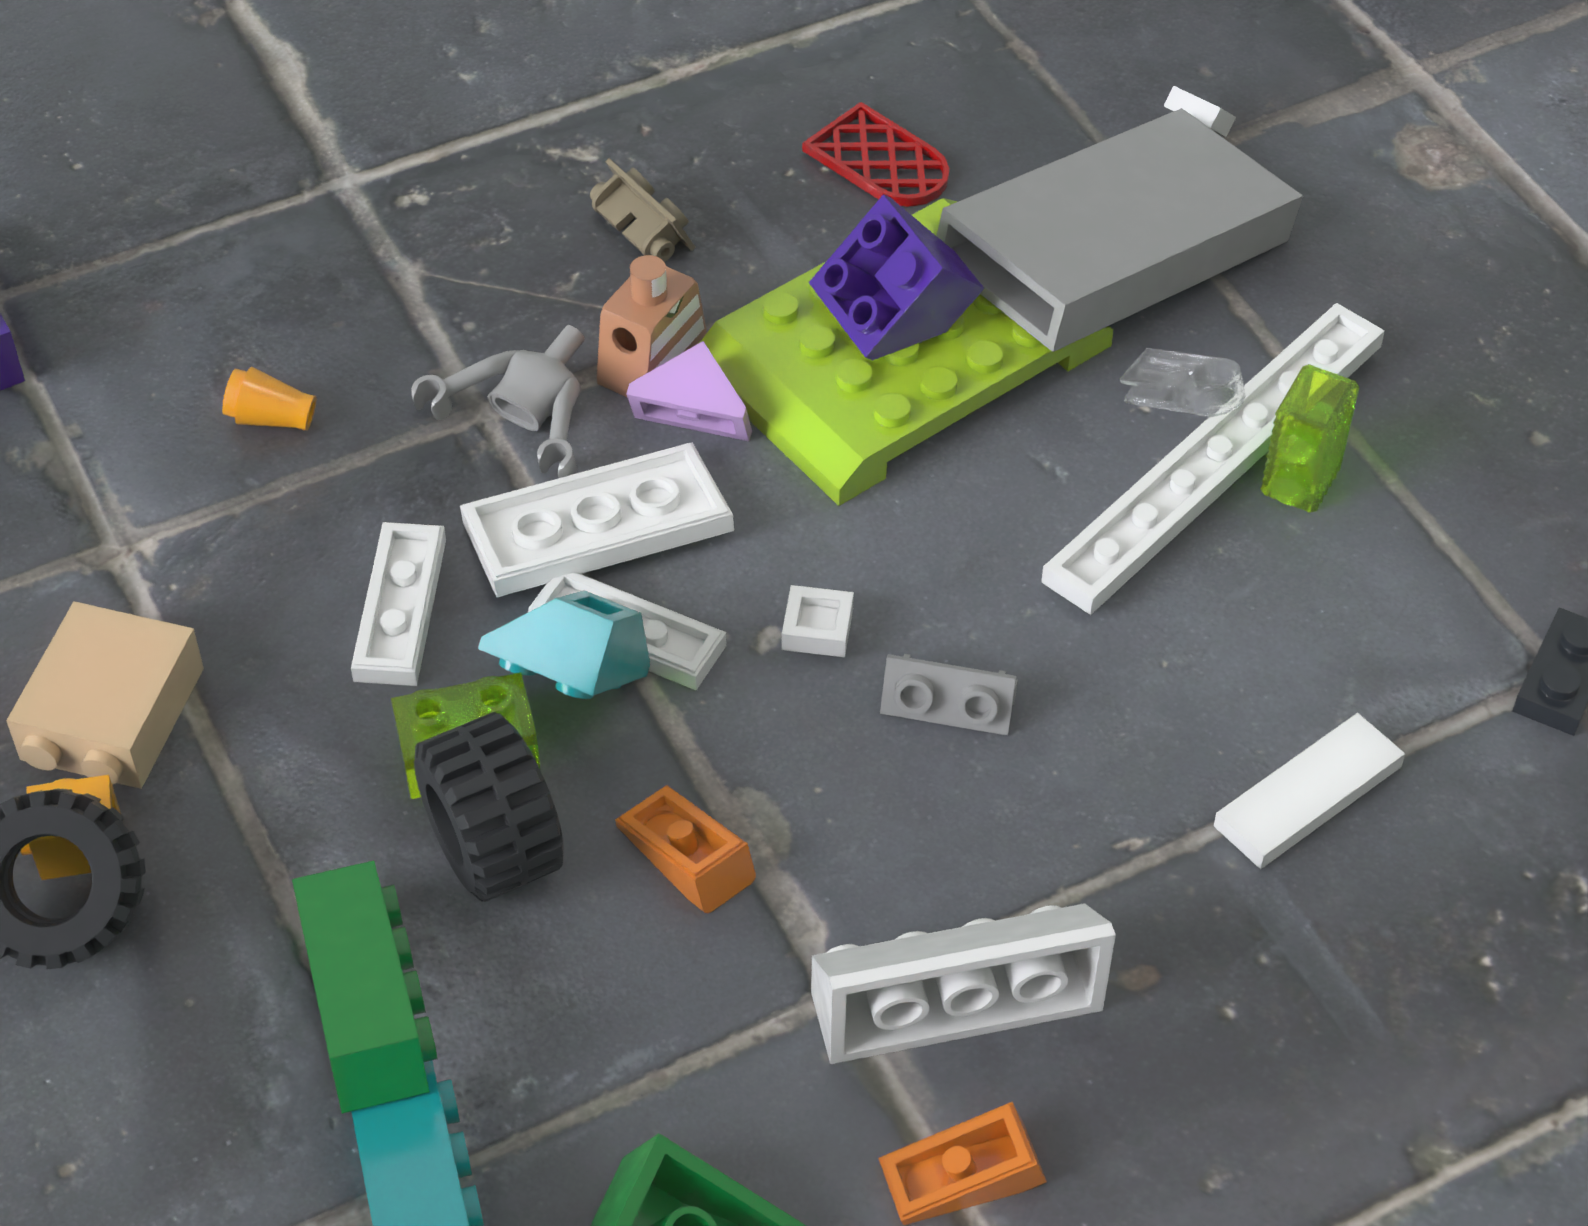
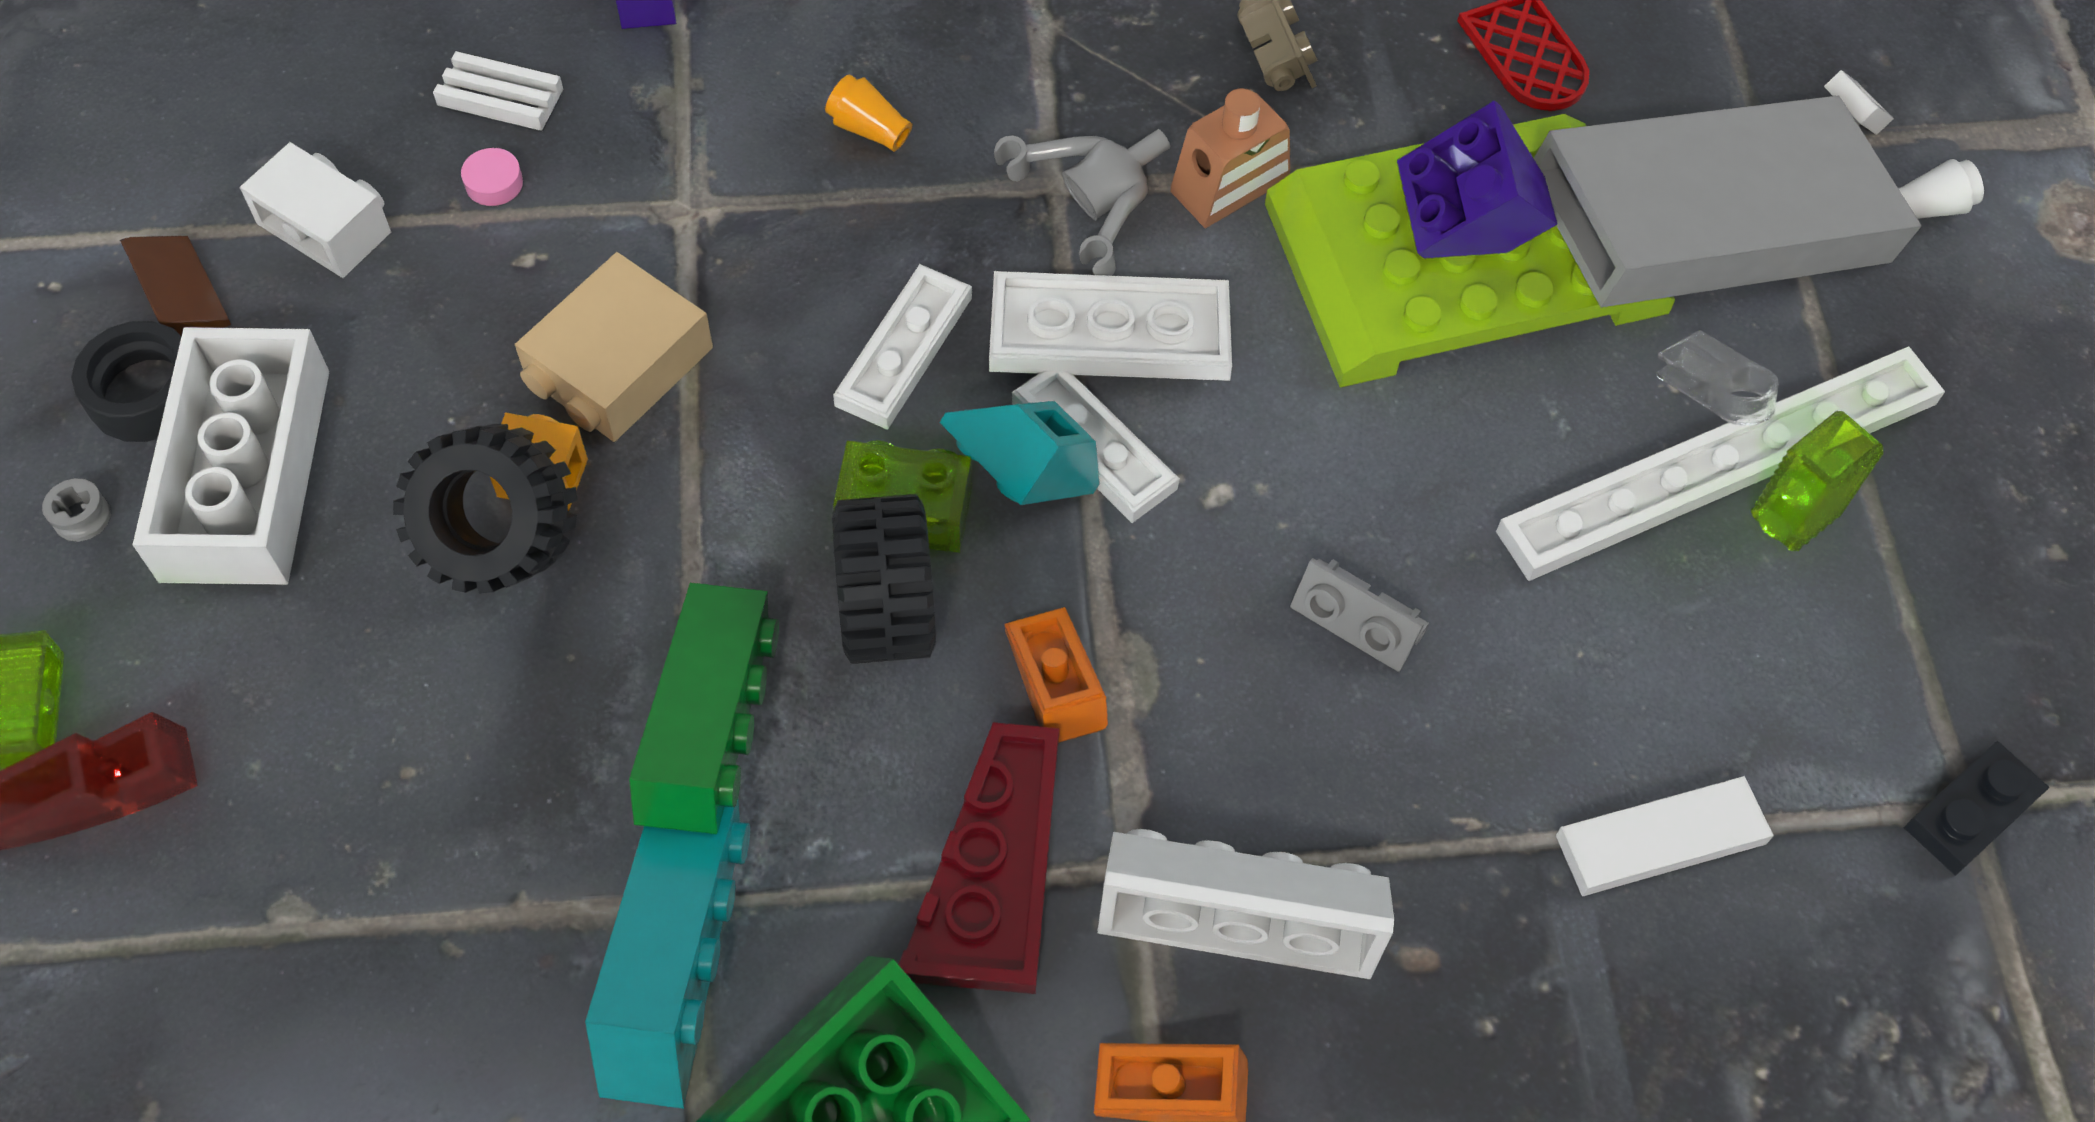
camera: 20 degrees right, 10 degrees up
lavender slope [626,341,752,441] -> none
white plate [782,585,854,657] -> none
none -> dark red wing [898,722,1059,994]
none -> white cone [1898,159,1984,219]

